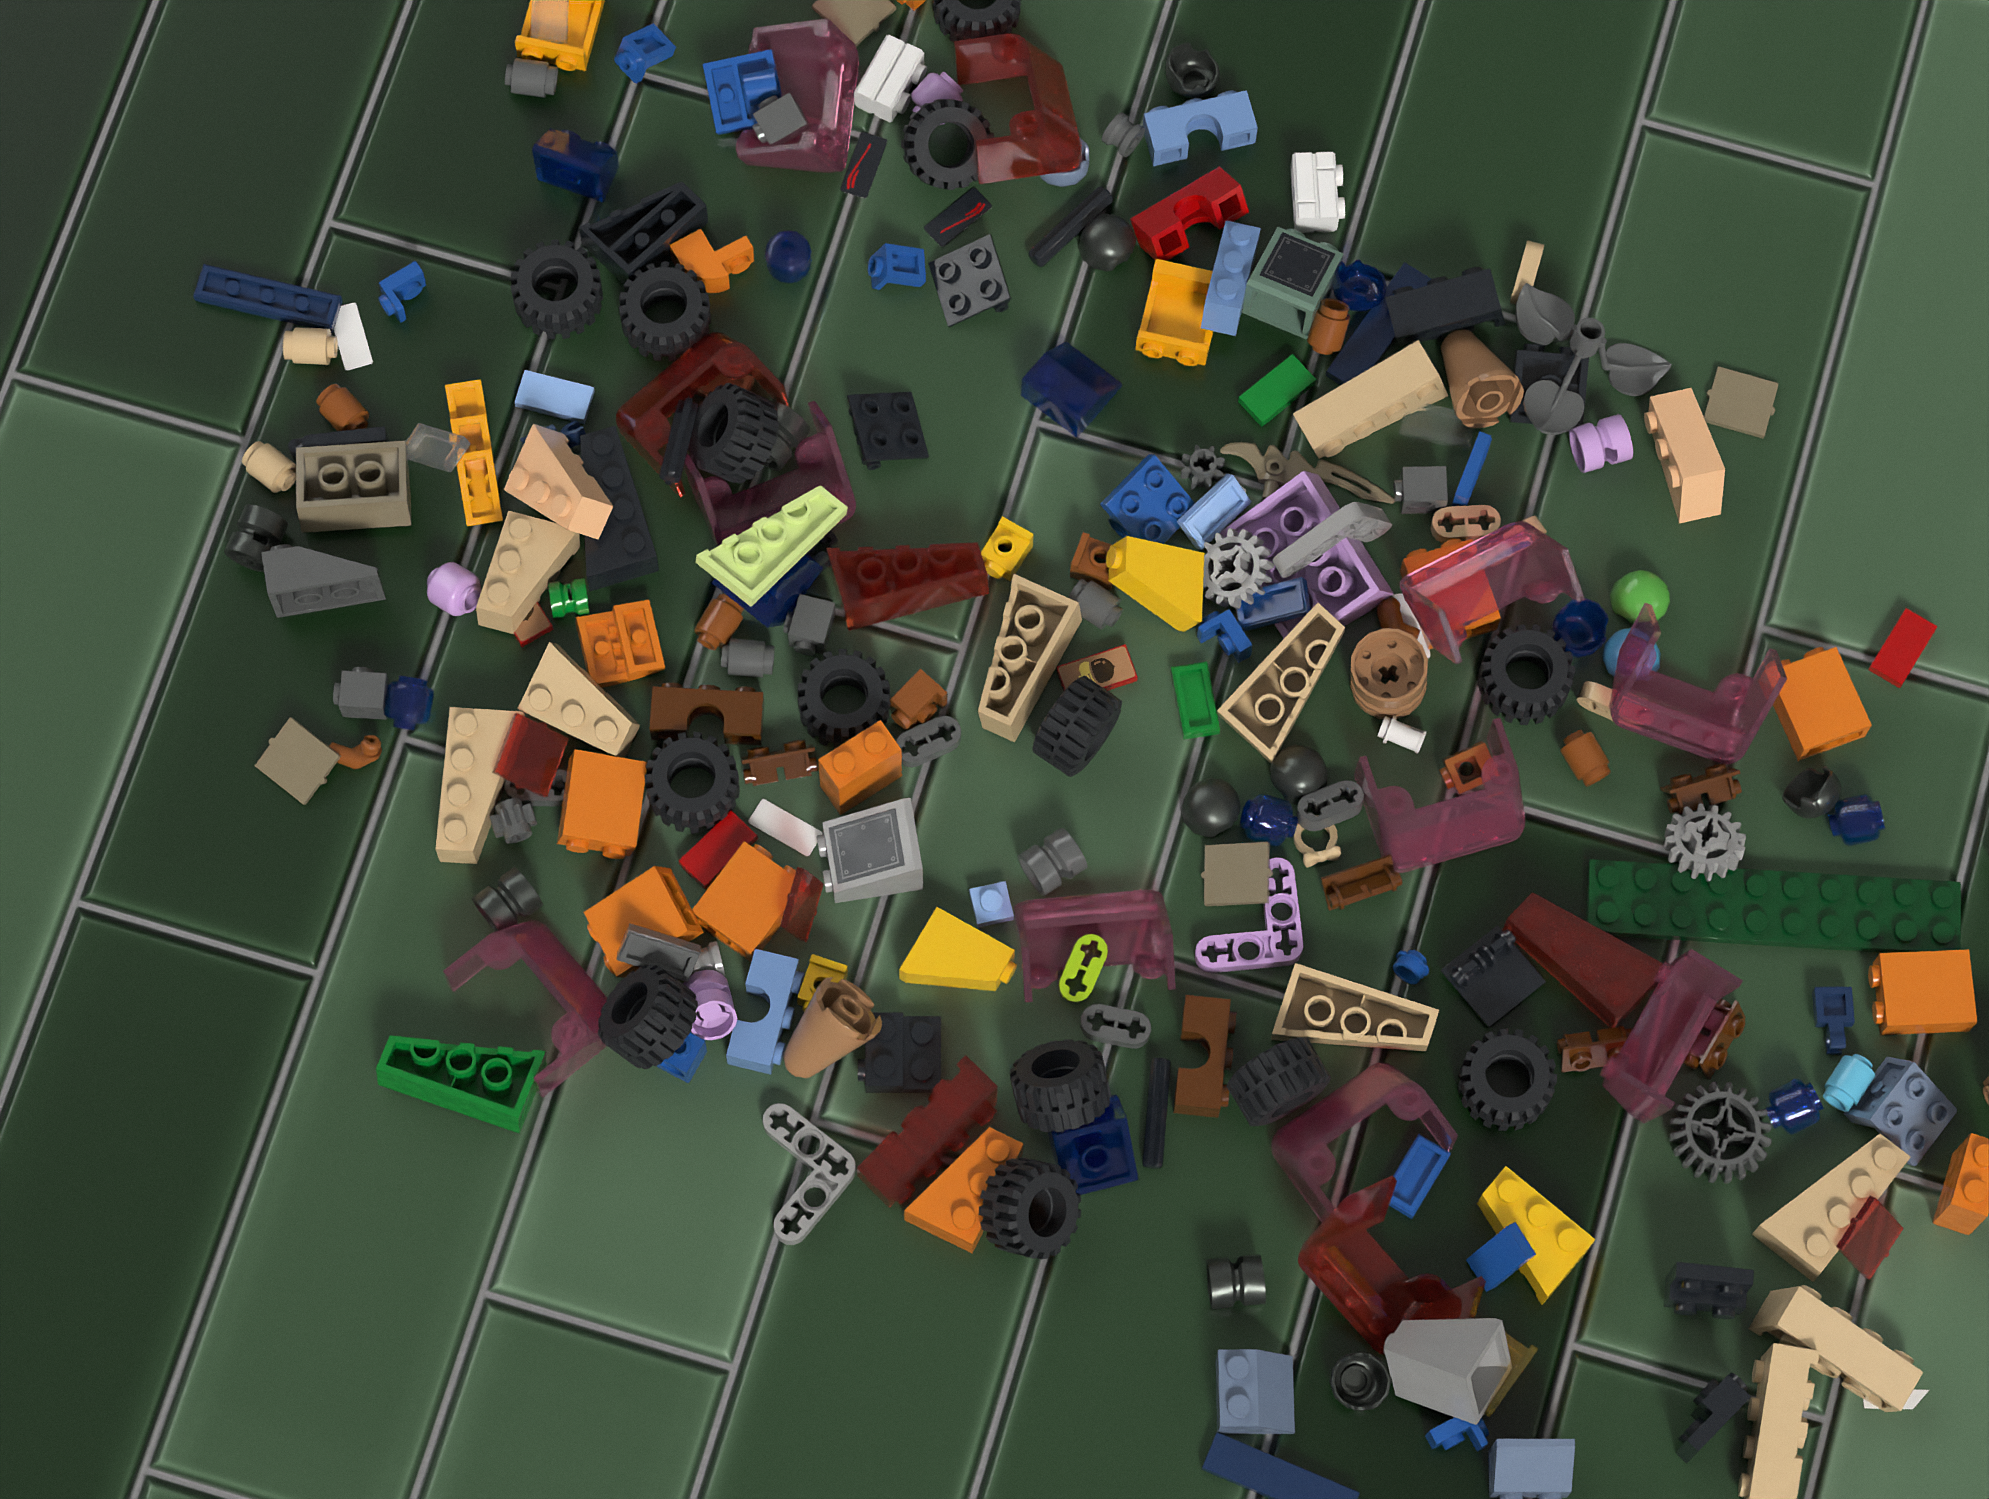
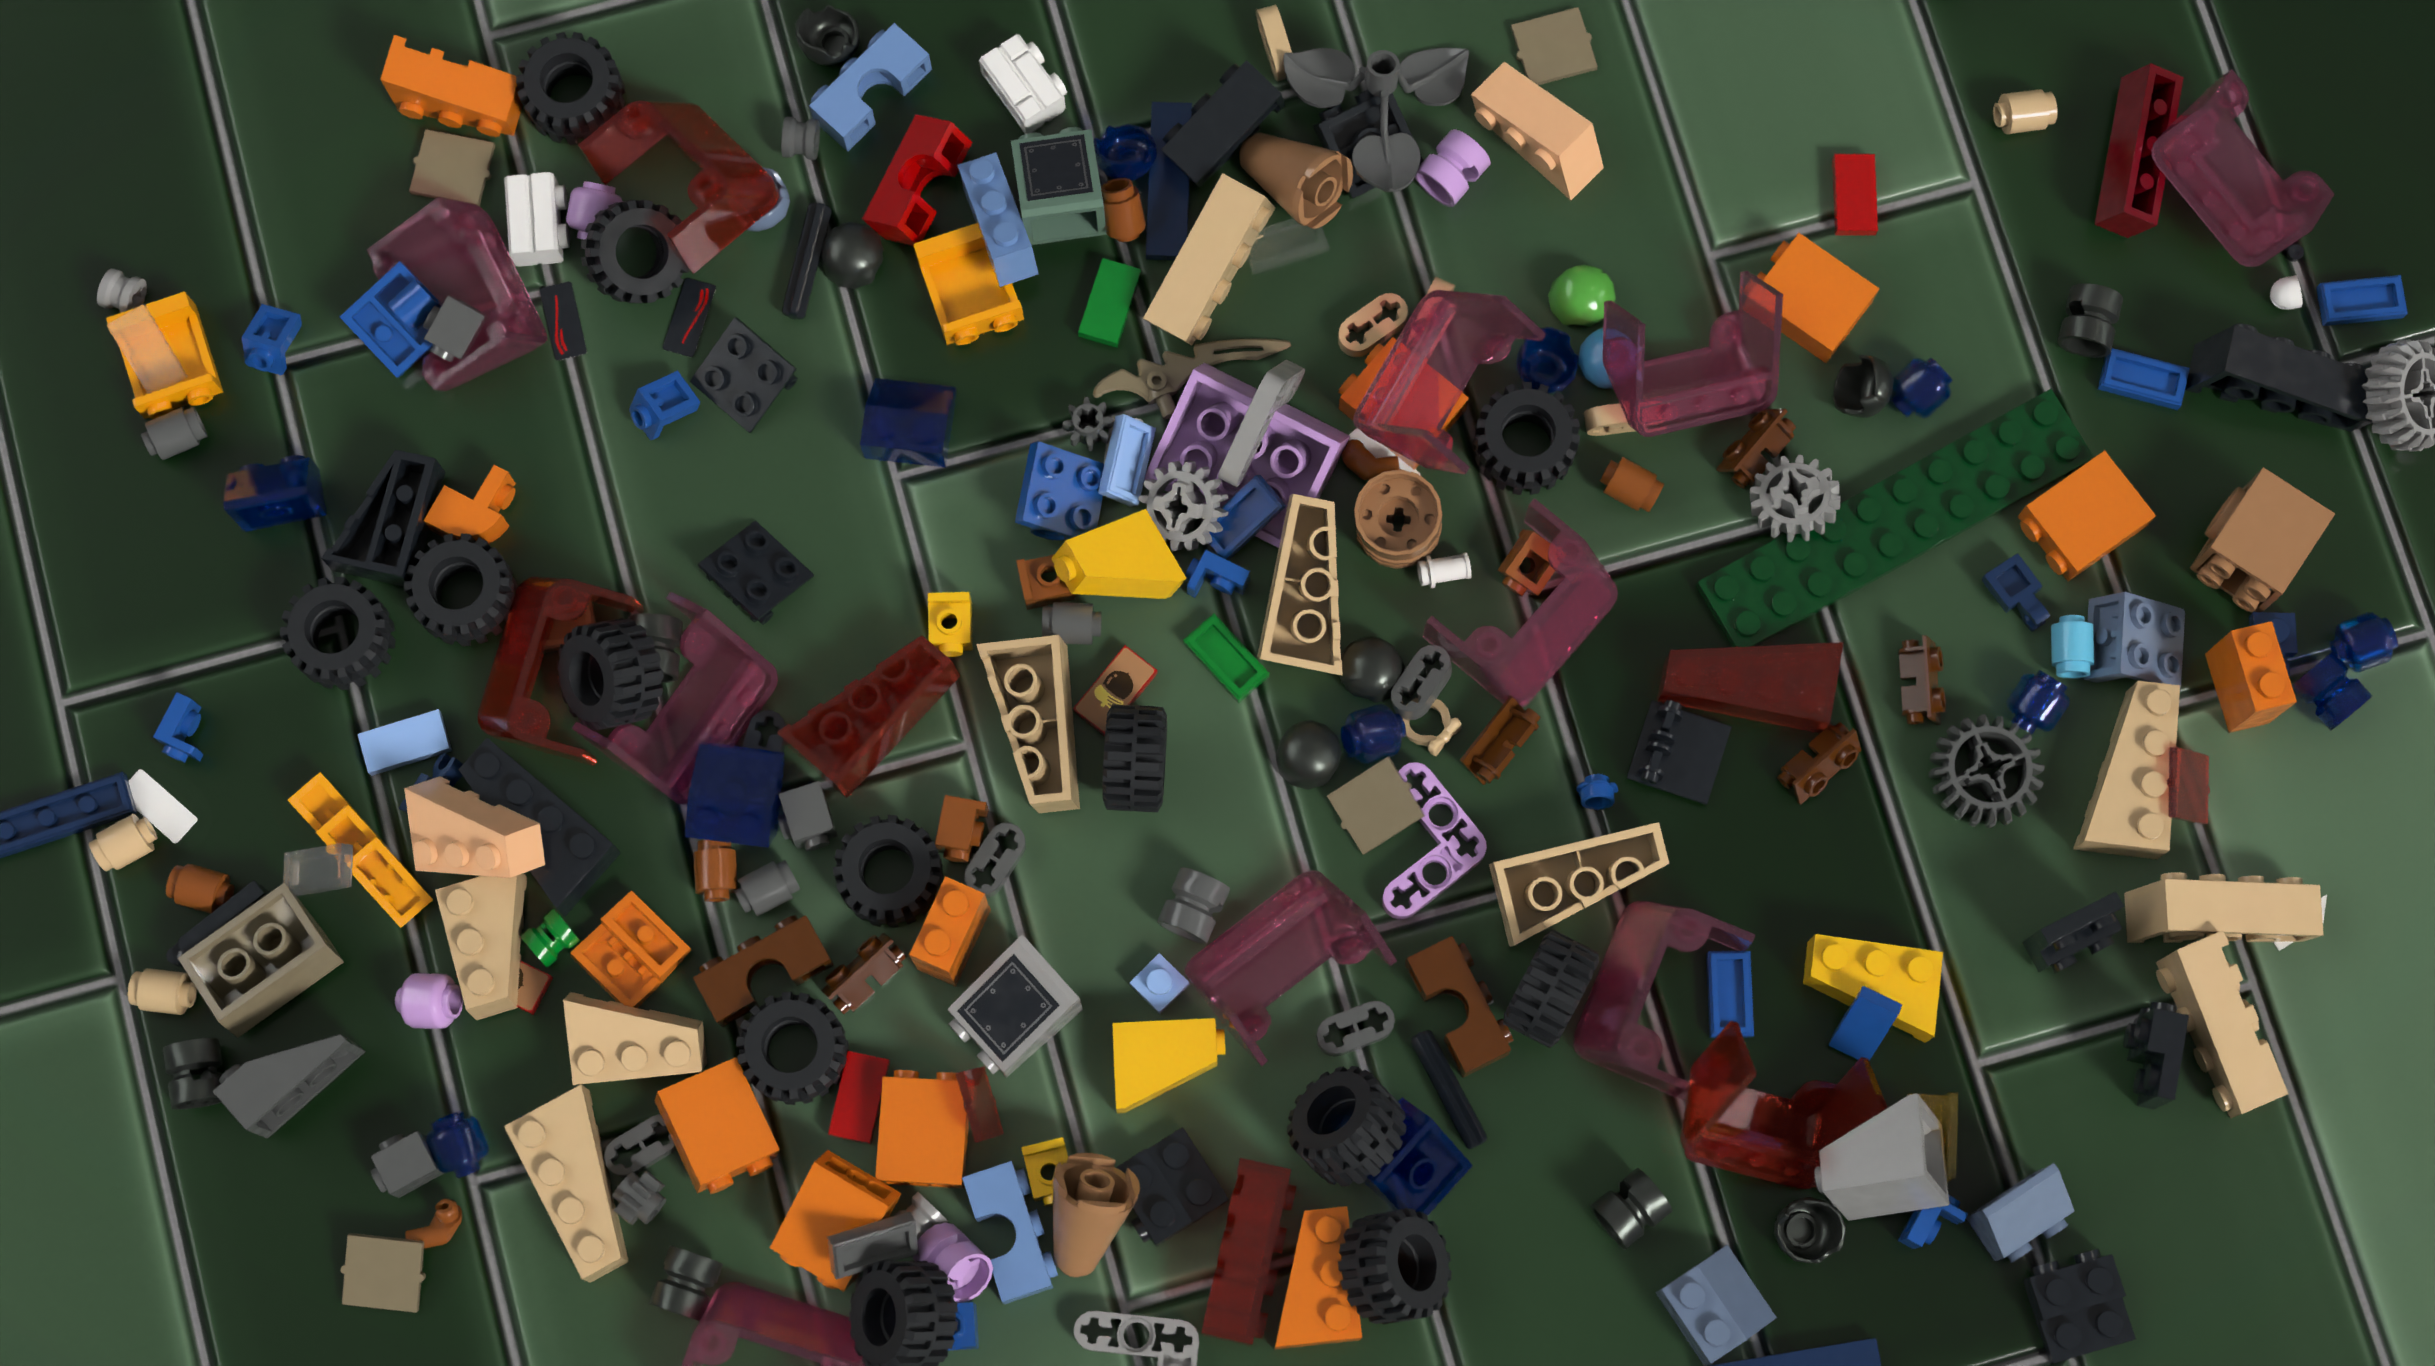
camera: 30 degrees left, 5 degrees up
clear red piece [492,713,569,798] -> none
black axle [659,397,698,485] -> none
yellowish green wing [695,486,848,607] -> none
white sticker [748,799,823,856] -> none
clear blue head [765,230,812,283] -> none
lime beam [1058,934,1108,1002] -> none
dark grey brick [1393,466,1448,514] -> none
blue tile [1451,431,1492,507] -> none
black tyre [1458,1028,1557,1131] -> none
clear pink windscreen [1600,949,1743,1124] -> none

